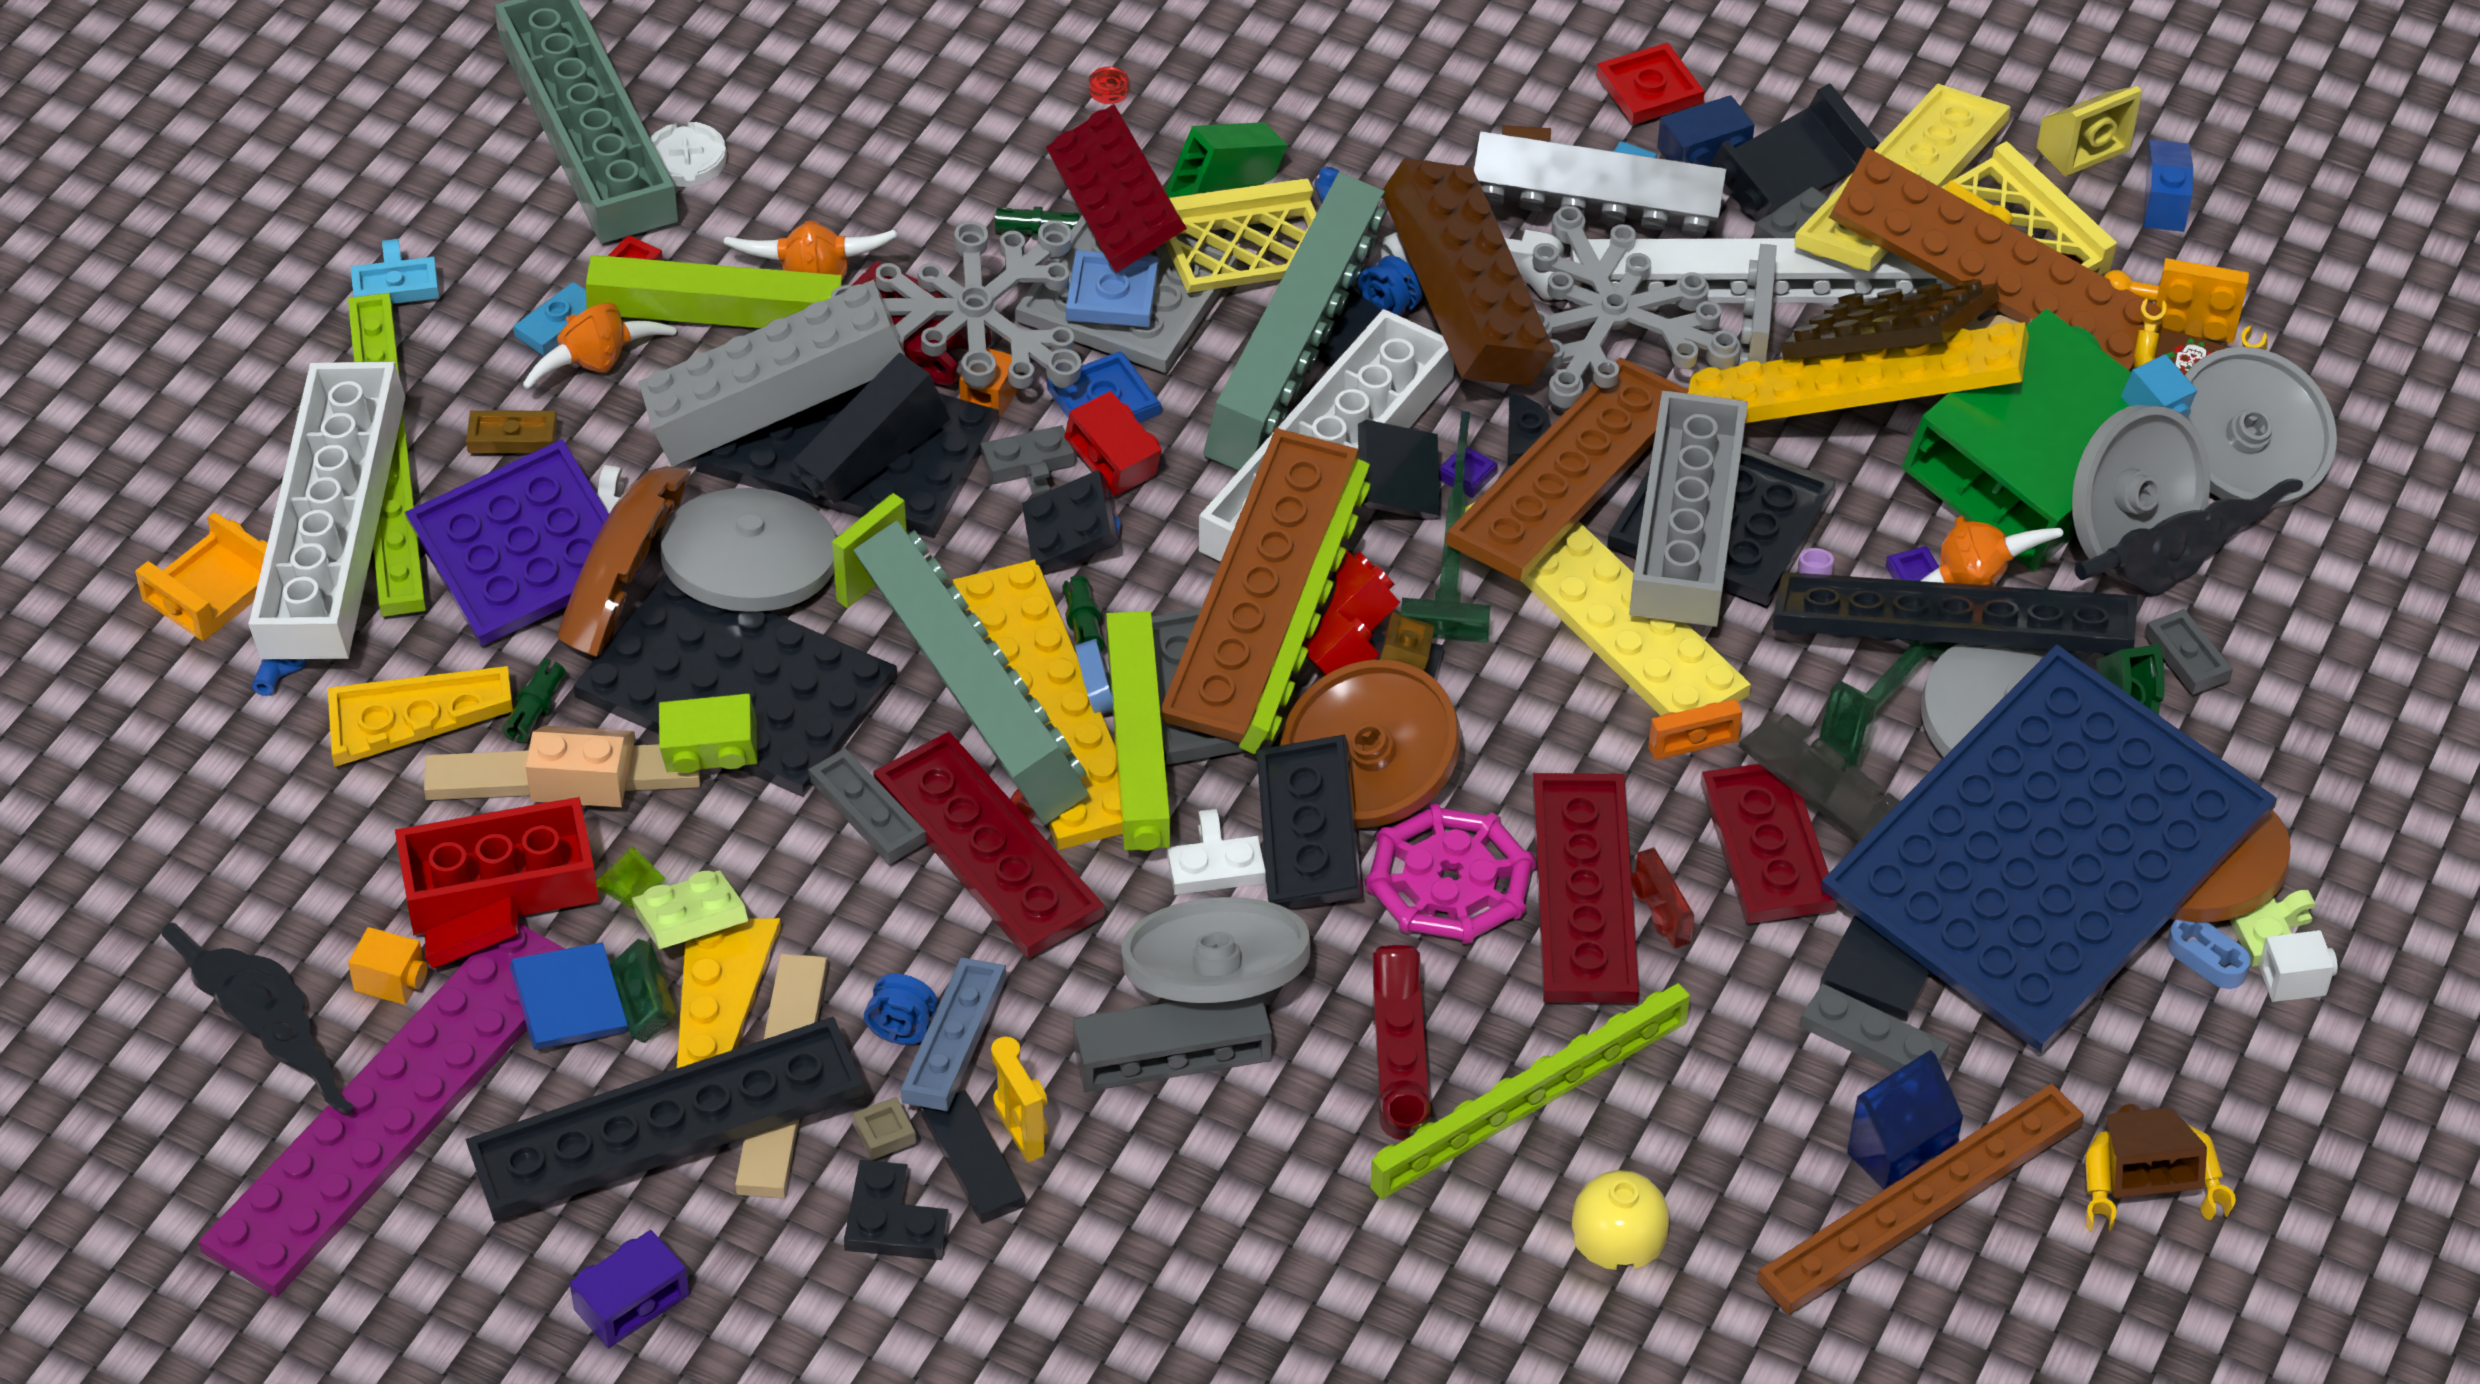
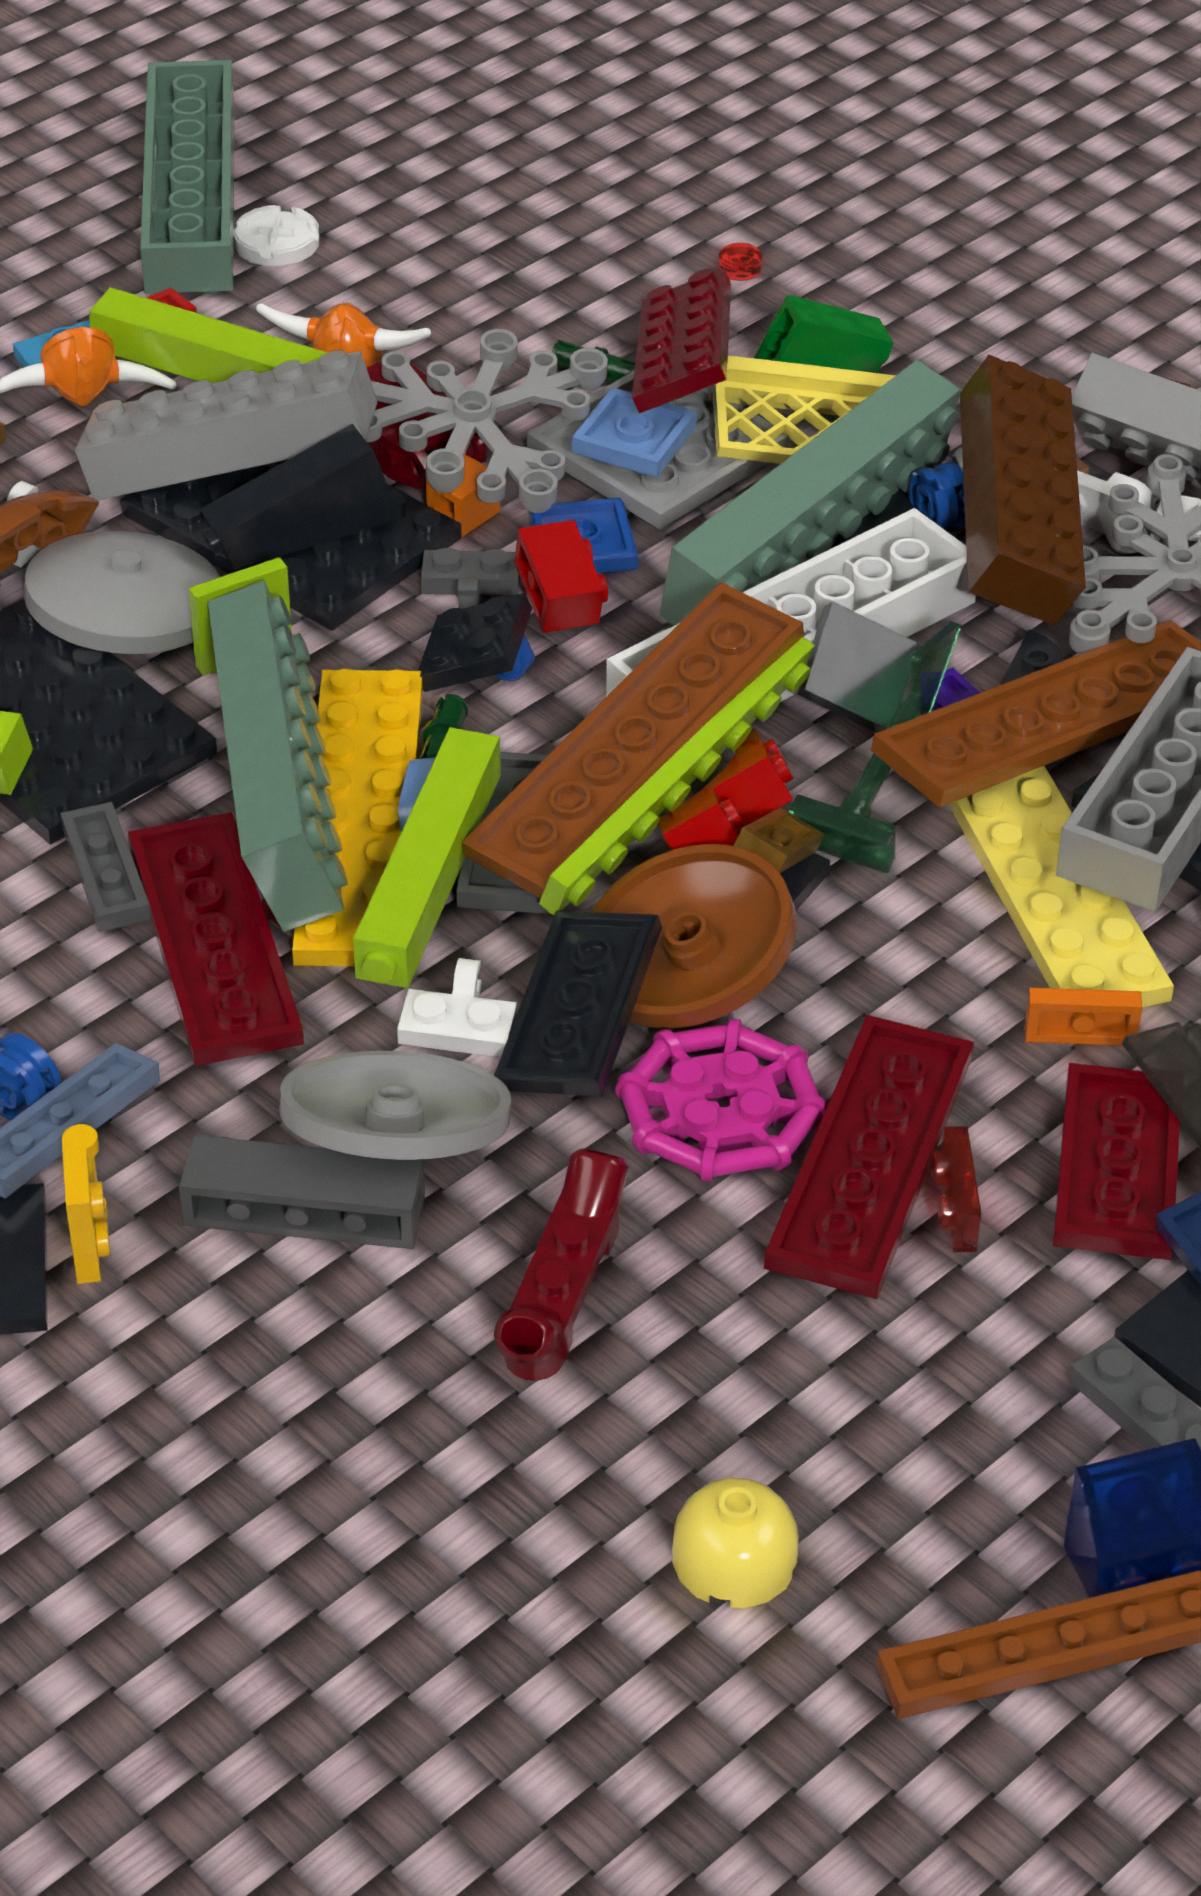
camera: 20 degrees right, 5 degrees down
lime plate [1370,983,1690,1200] -> none

